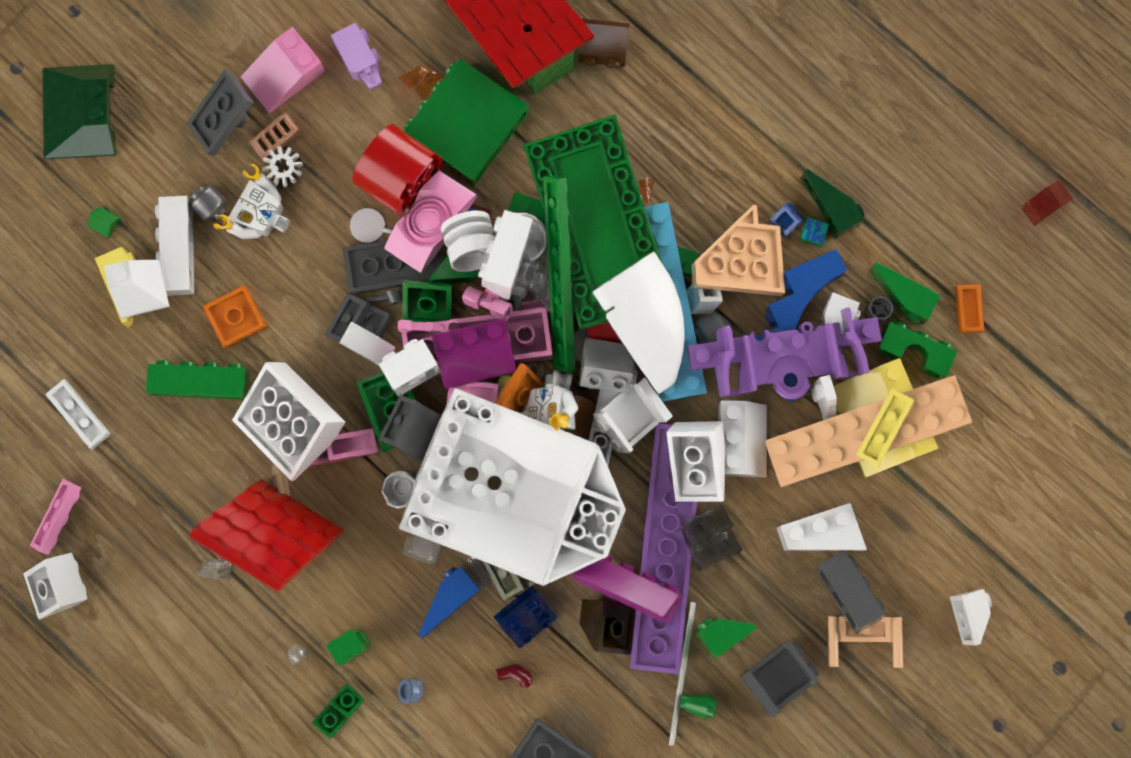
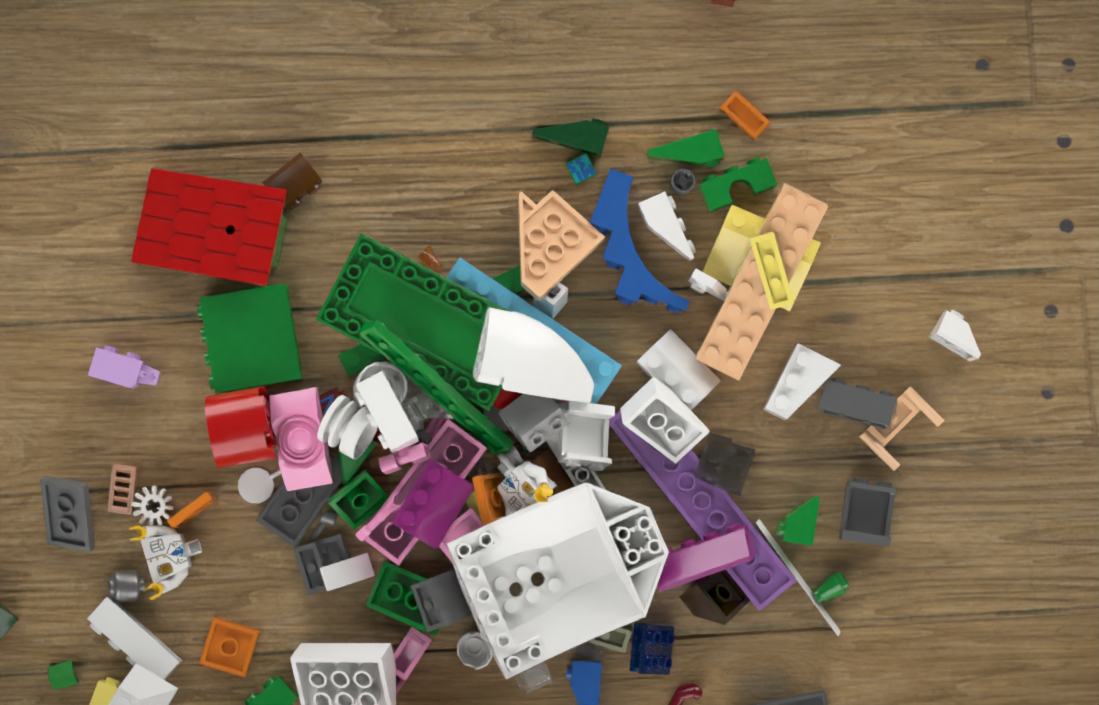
camera: 50 degrees left, 5 degrees up
bright pink slope [241,27,325,113] -> none
white brick [379,339,441,397] -> none
clear orange piece [399,65,441,99] -> none
medium lavender piece [687,307,882,399] -> none
dark grey head [694,313,729,344] -> none
blue slope [769,202,805,237] -> none
none -> orange tile [167,491,218,528]

